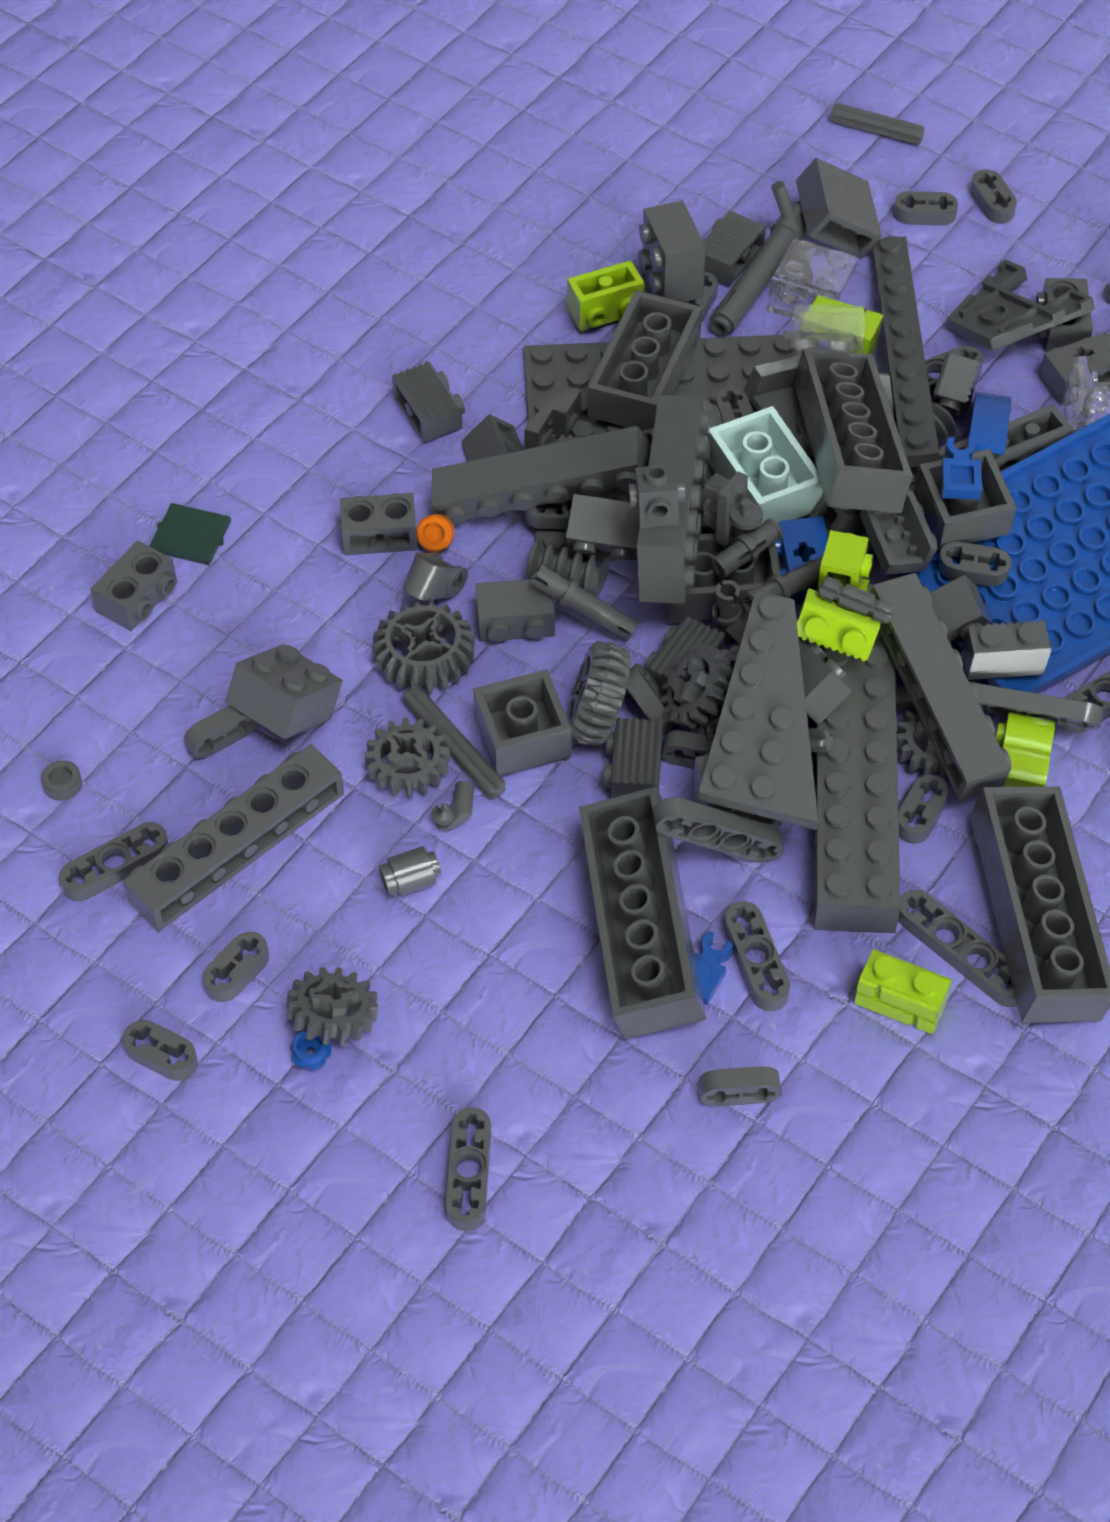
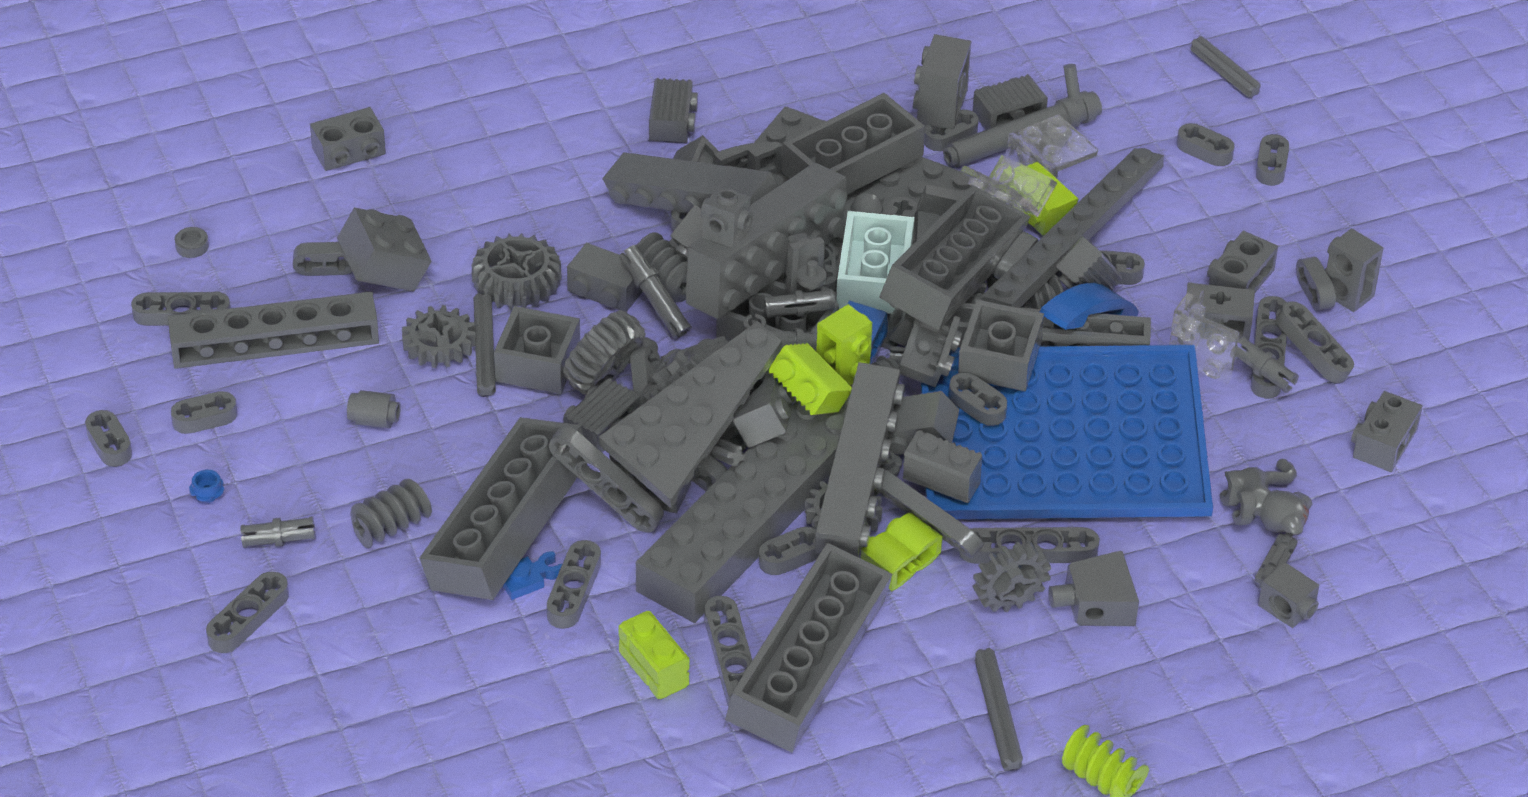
camera: 30 degrees right, 10 degrees down
clear green piece [149,503,231,566] -> none
dark grey gear [286,967,378,1045] -> none
dark grey brick [340,493,418,556] -> none
dark grey piece [402,552,468,601] -> none
orange tile [416,514,455,552] -> none
dark grey arm [431,781,474,830] -> none
lime brick [567,260,644,331] -> none
dark grey beam [698,1066,782,1106] -> none
dark grey brick [796,158,882,259] -> none
dark grey axle [818,577,895,624] -> none
blue plate [941,437,982,500] -> none
dark grey wing [946,259,1095,351] -> none
none -> dark grey pin [240,516,316,548]
none -> dark grey piece [350,479,432,548]

